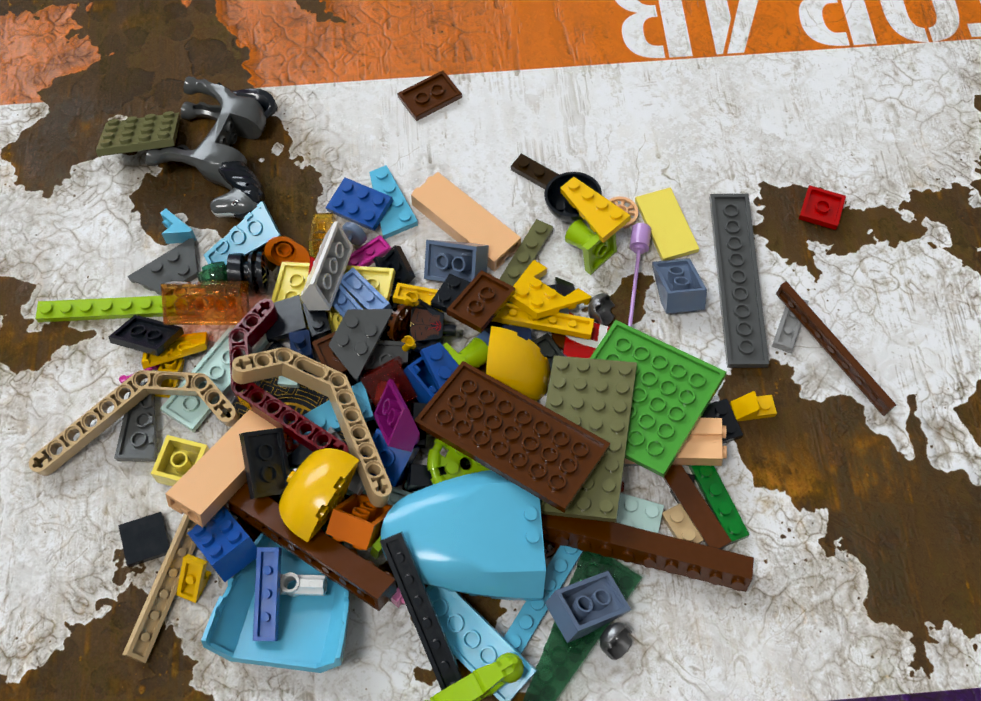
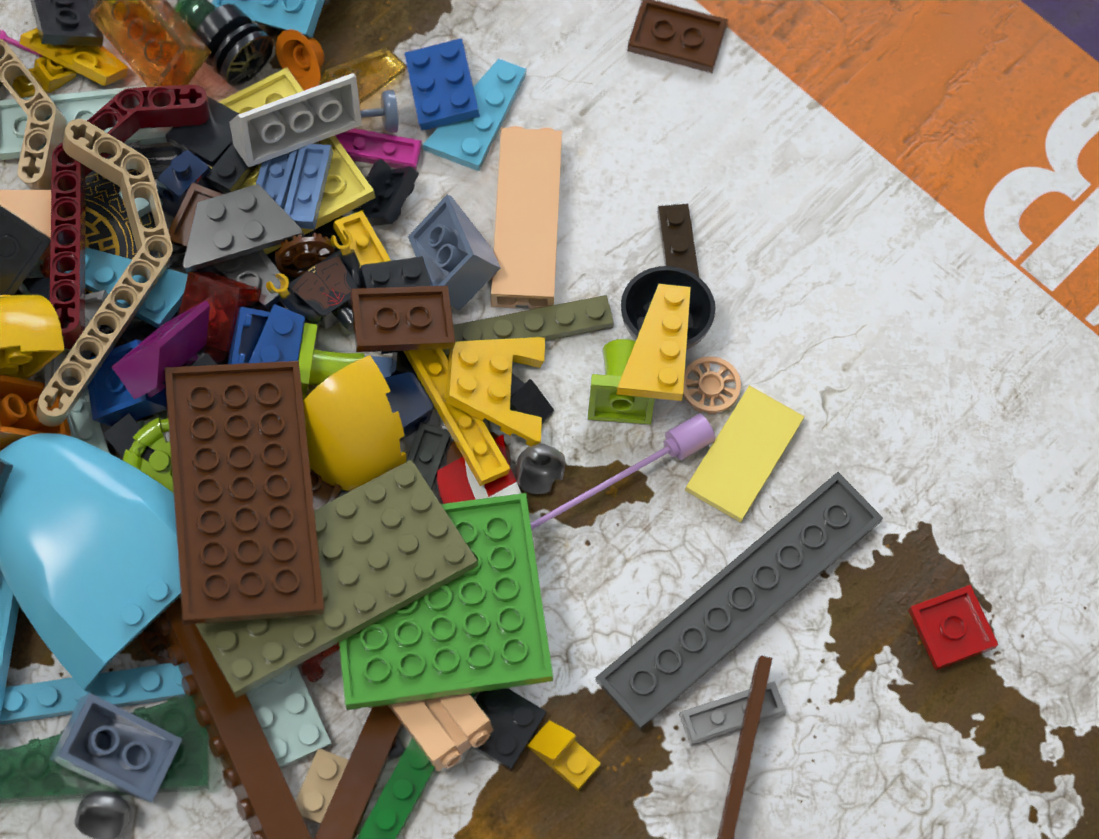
camera: 45 degrees right, 5 degrees up
sand blue slope [652,258,707,314] -> none

